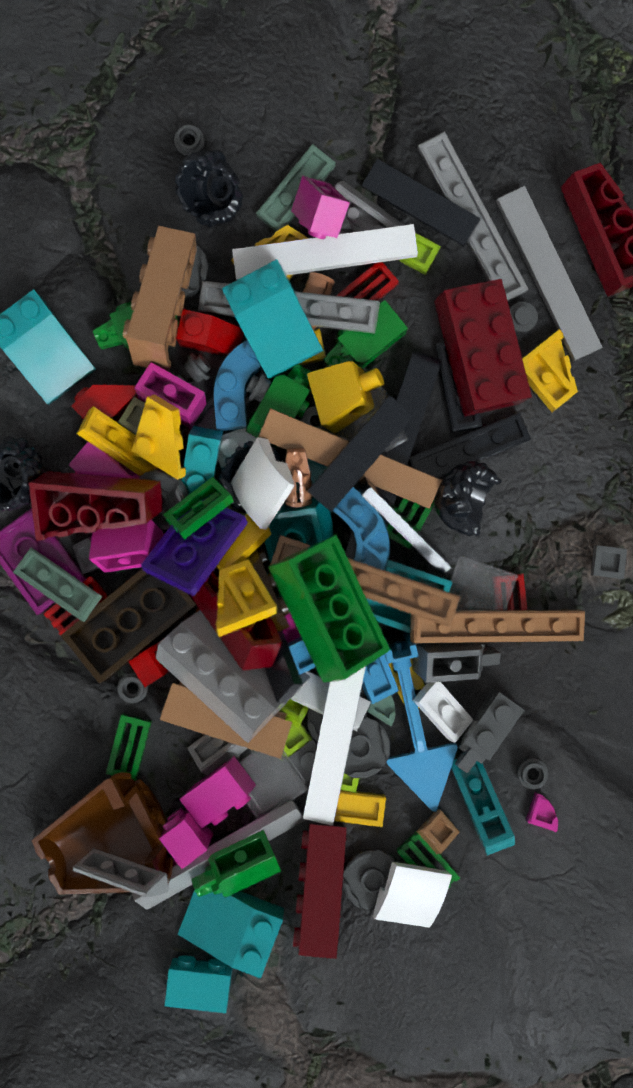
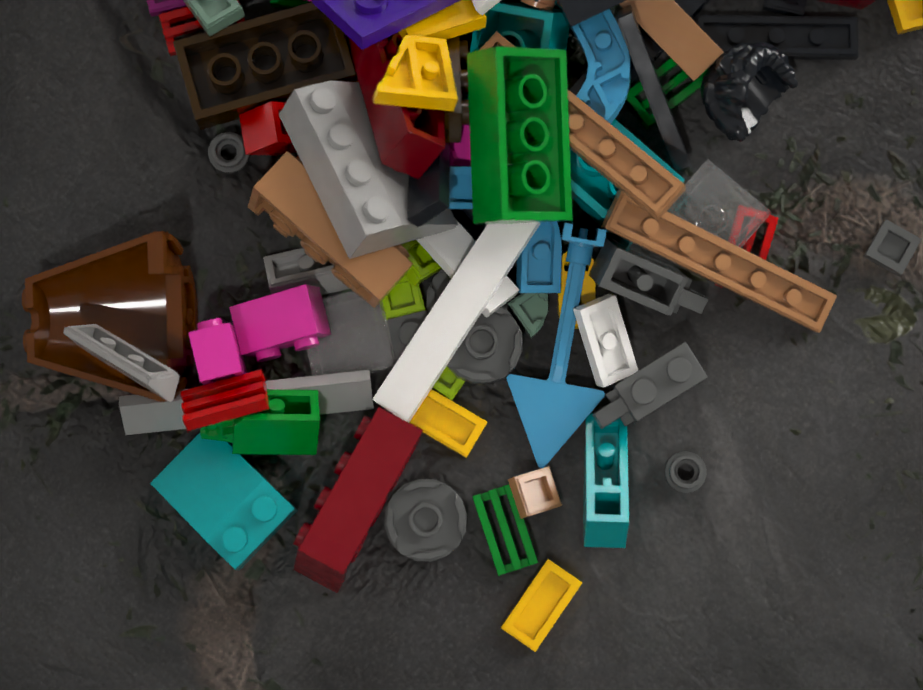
camera: 20 degrees right, 5 degrees down
green tile [106,713,152,781] -> none
teal brick [165,955,232,1013] -> none
white slope [373,862,452,927] -> none
dark pink tile [526,792,558,832] -> none
none -> red tile [180,369,269,431]
none -> yellow tile [501,559,582,652]

